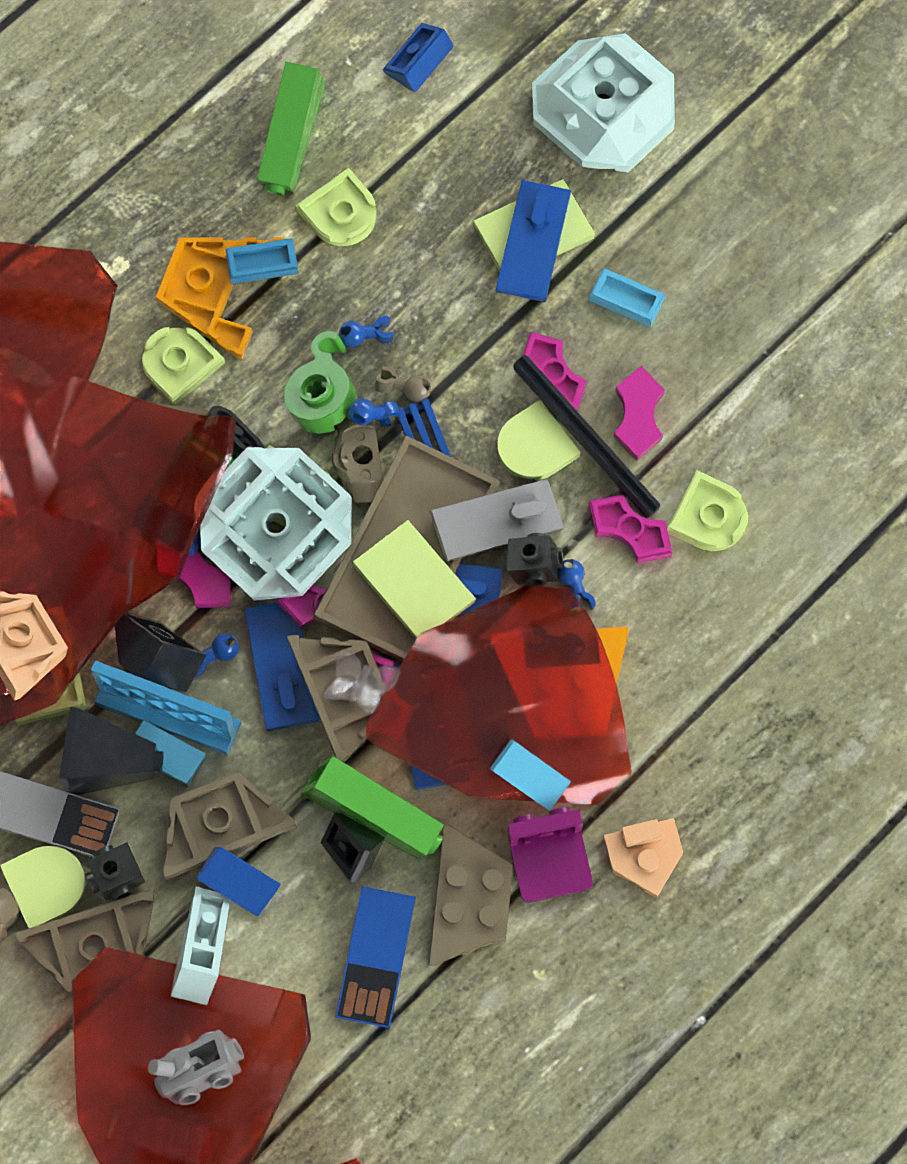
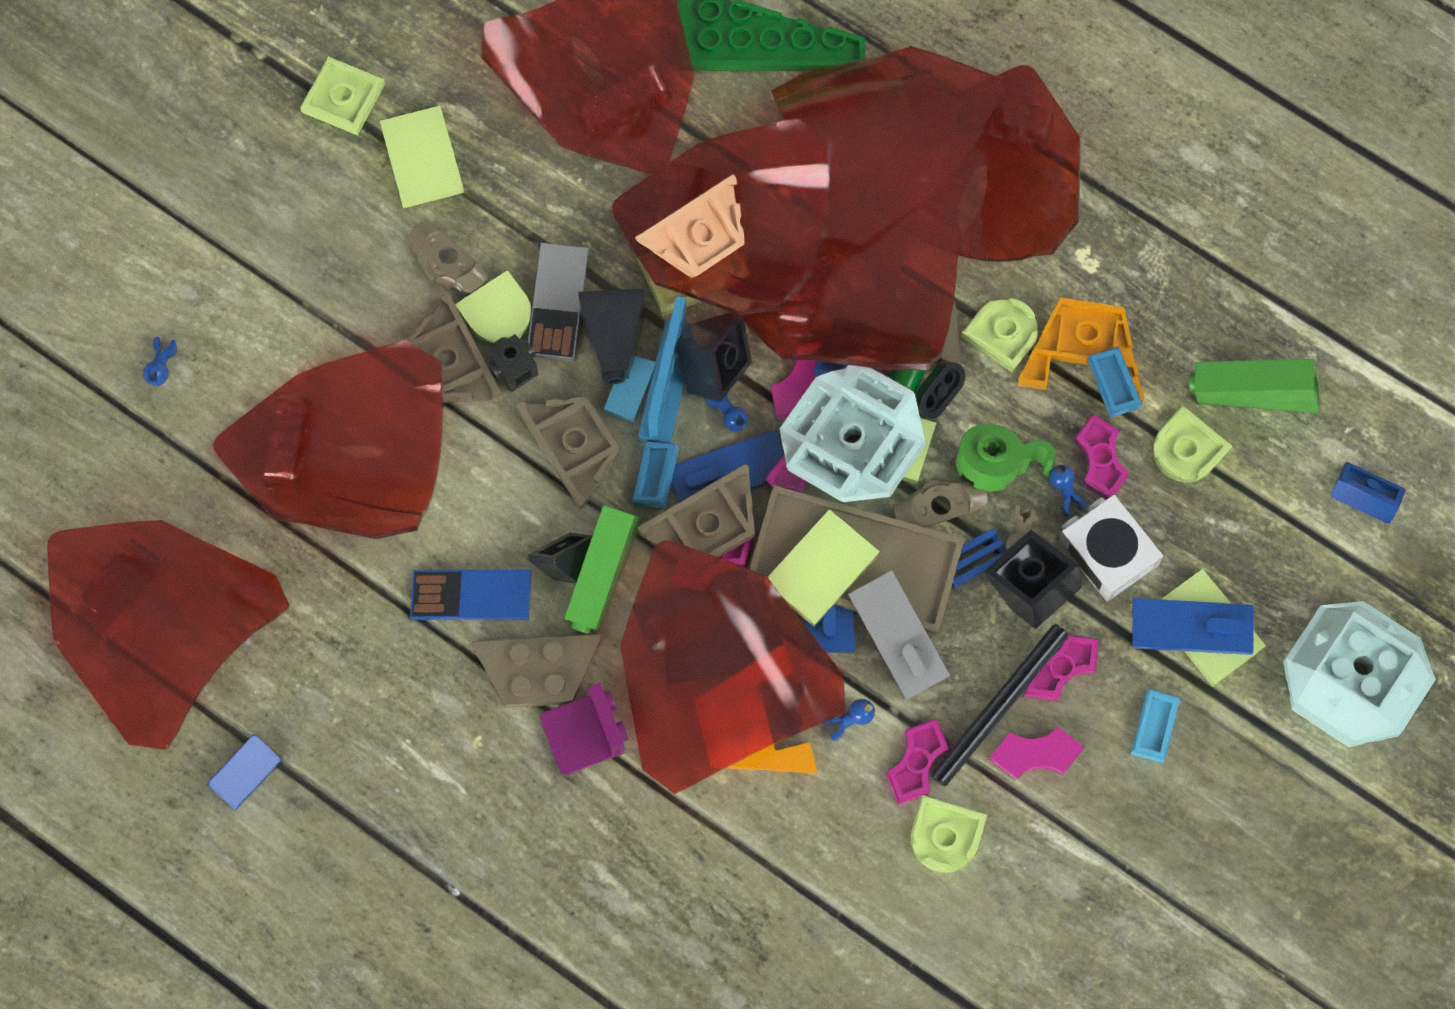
camera: 80 degrees right, 0 degrees up
light grey brick [148,1030,244,1105] -> none
light aqua slope [171,887,230,1005] -> none
blue slope [196,846,281,917] -> none
clear piece [324,650,401,714] -> none
blue arm [348,398,401,427] -> none
medium azure tile [490,739,571,811] -> none
yellowish green tile [497,400,581,480] -> none
pearl dark grey brick [507,533,563,587] -> none
light nougat plate [603,818,683,899] -> none
none -> dark azure tile [632,441,679,508]
none -> black slope [985,530,1082,629]
none -> white brick [1059,495,1163,602]
none -> dark pink tile [1073,413,1130,500]

